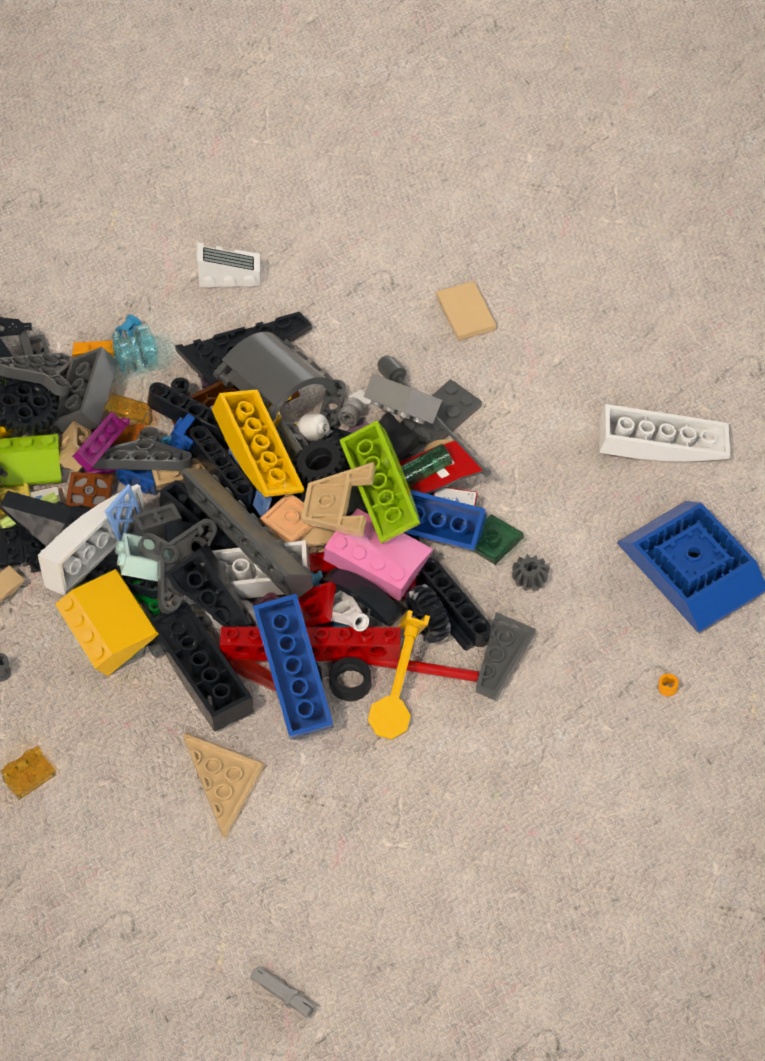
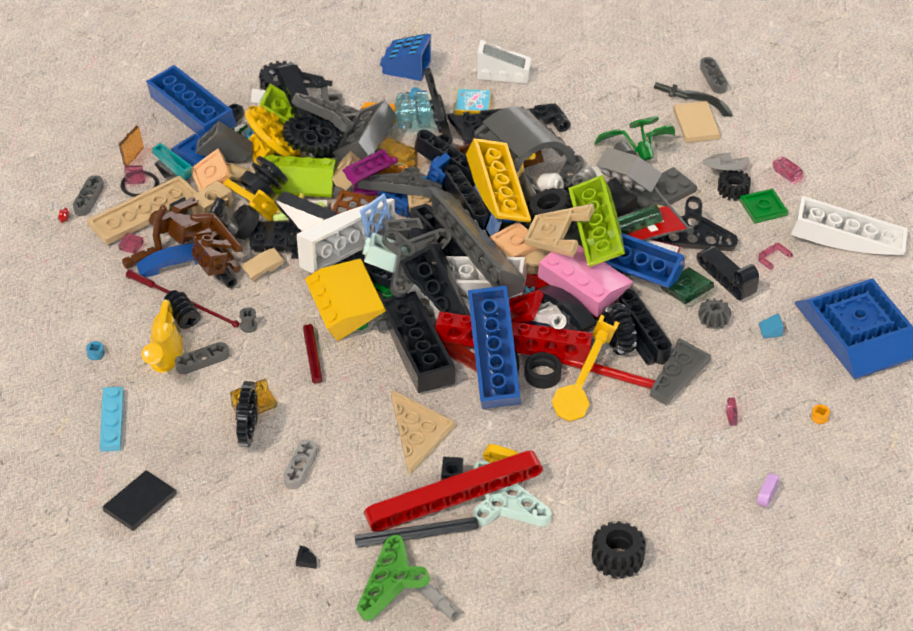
camera: 10 degrees right, 10 degrees down
none -> black gear [235,381,258,447]
none -> light grey beam [284,440,317,489]
none -> black tile [295,545,317,569]
none -> dark red axle [303,324,323,384]
none -> black axle [355,517,478,547]
none -> bright green beam [357,535,431,621]
none -> red beam [364,450,543,532]
none -> blue slope [380,34,431,81]
none -> black wing [423,68,451,136]
none -> black brick [441,456,464,480]
none -> medium azure tile [455,88,491,115]
none -> light aqua beam [473,460,551,526]
none -> yellow beam [483,444,518,463]
none -> black bush [553,115,571,132]
none -> black tyre [592,521,646,579]
none -> green plant [594,116,675,161]
none -> black beam [651,196,738,251]
none -> pearl dark grey sword [654,82,733,117]
none -> black beam [696,246,759,301]
none -> dark grey beam [700,57,728,94]
none -> light grey slope [703,152,750,170]
none -> black tyre [717,170,751,201]
none -> clear pink tile [725,397,738,426]
none -> green tile [739,188,788,224]
none -> lavender beam [757,473,780,508]
none -> clear pink piece [758,243,793,270]
none -> dark azure slope [759,314,783,338]
none -> clear pink beam [773,156,804,183]

